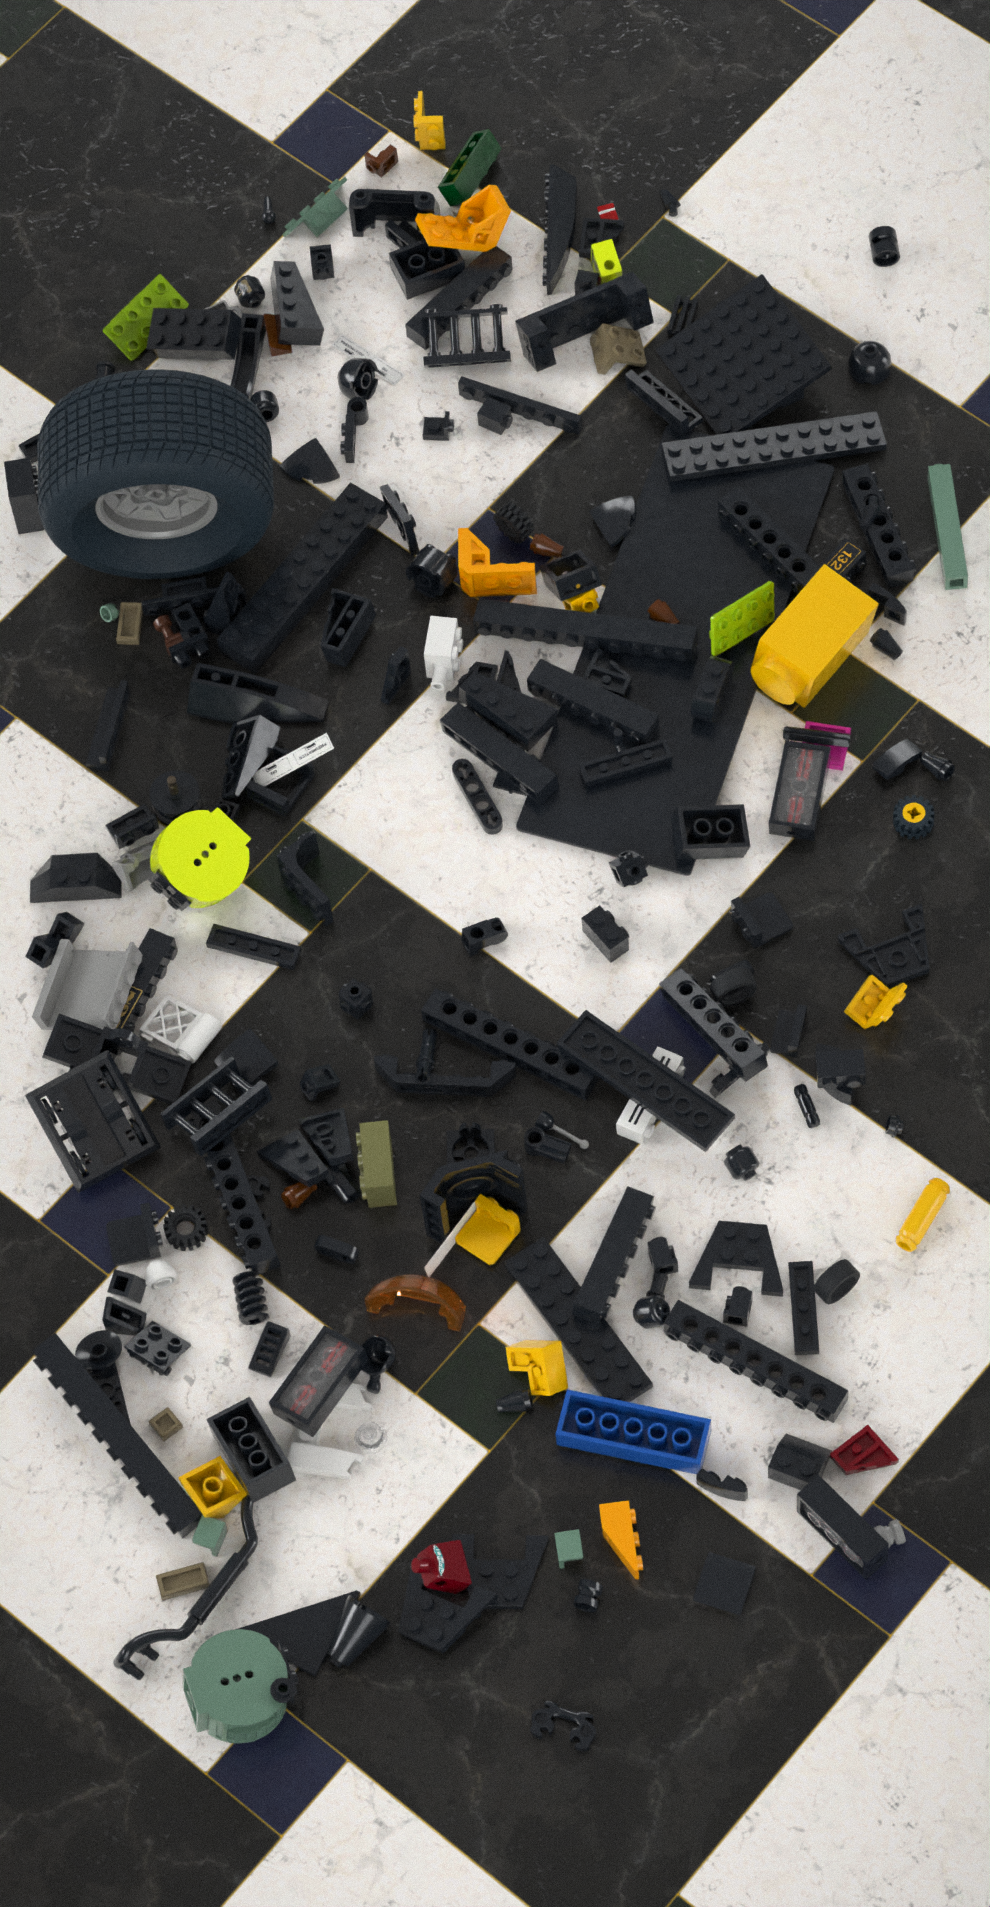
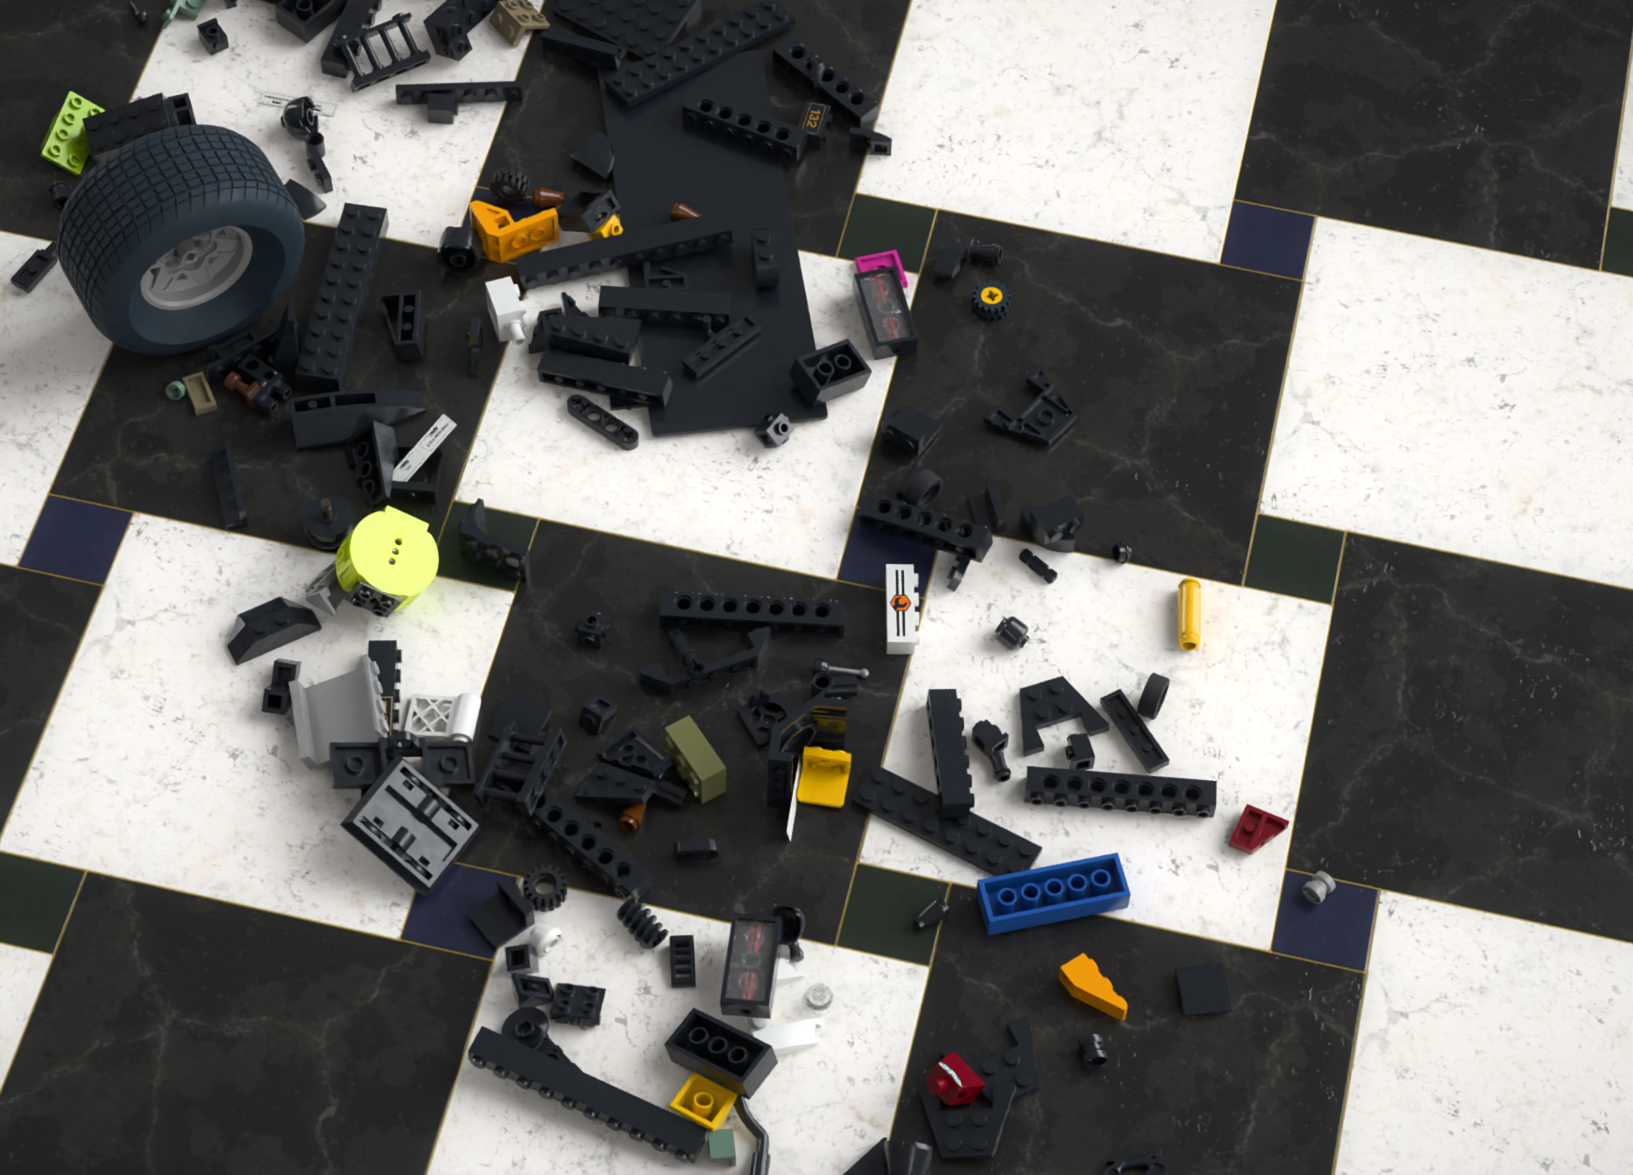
camera: 35 degrees left, 5 degrees down
black brick [4,457,44,534] -> none
black bracket [105,804,159,849] -> none
dark tan tile [148,1407,183,1442] -> none
black plate [206,923,301,970] -> none
black head [234,275,265,308] -> none
reddish brown slope [264,314,292,357] -> none
black wedge [270,261,324,346] -> none
clear orange windscreen [365,1274,466,1331] -> none
black wing [380,484,420,556] -> none
black bracket [422,411,454,441] -> none
black leg [461,917,508,957] -> none
yellow panel [505,1340,568,1396] -> none
sand green panel [554,1529,583,1569] -> none
black plate [556,1010,735,1152] -> none
black brick [581,905,629,963] -> none
black head [633,1295,670,1329] -> none
black slope [696,1468,748,1501] -> none
lime bracket [709,581,775,656] -> none
yellow container [751,564,879,708] -> none
black slope [768,1433,832,1490] -> none
black axle [783,726,851,747] -> none
black brick [797,1475,889,1580] -> none
yellow bracket [844,975,907,1029] -> none
black cone [869,628,903,661] -> none
sand green brick [928,464,968,590] -> none

